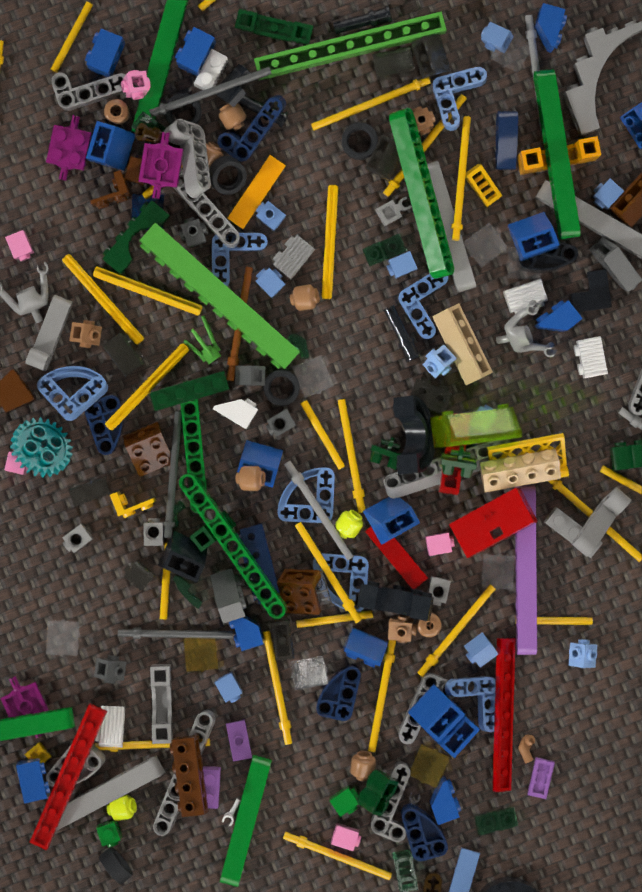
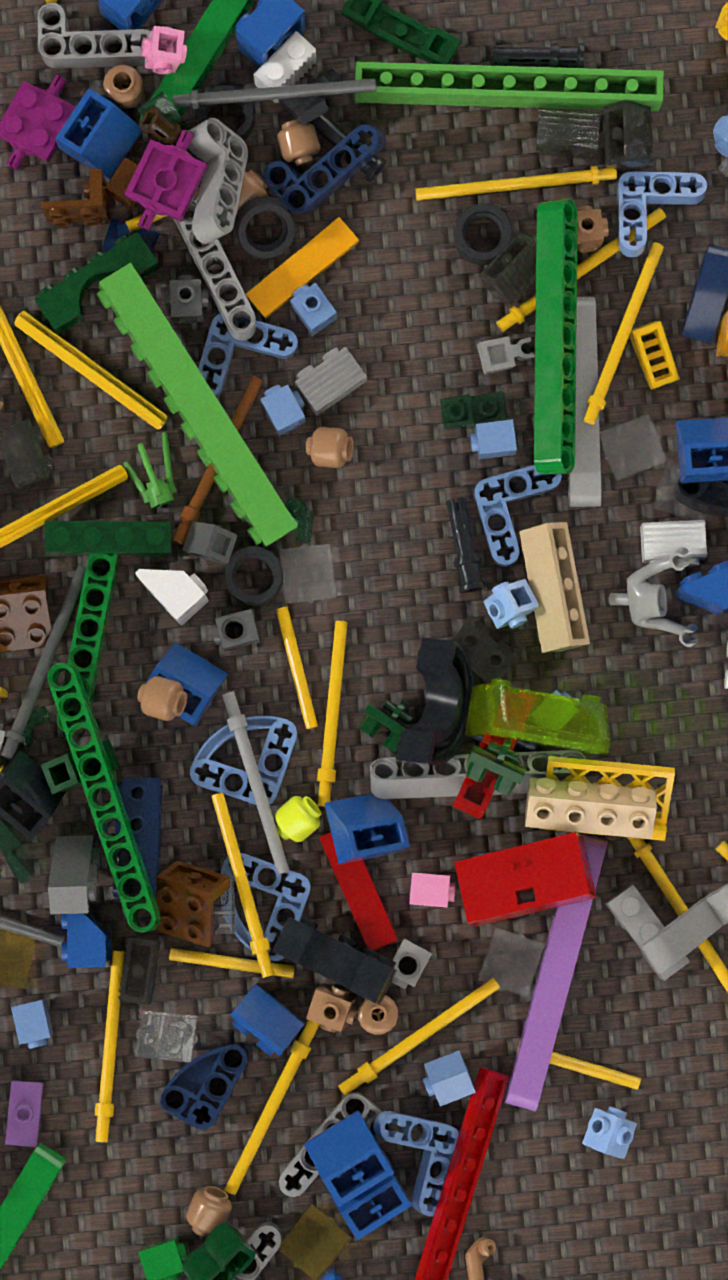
camera: 20 degrees right, 5 degrees down
yellow axle [322,185,338,299] -> none

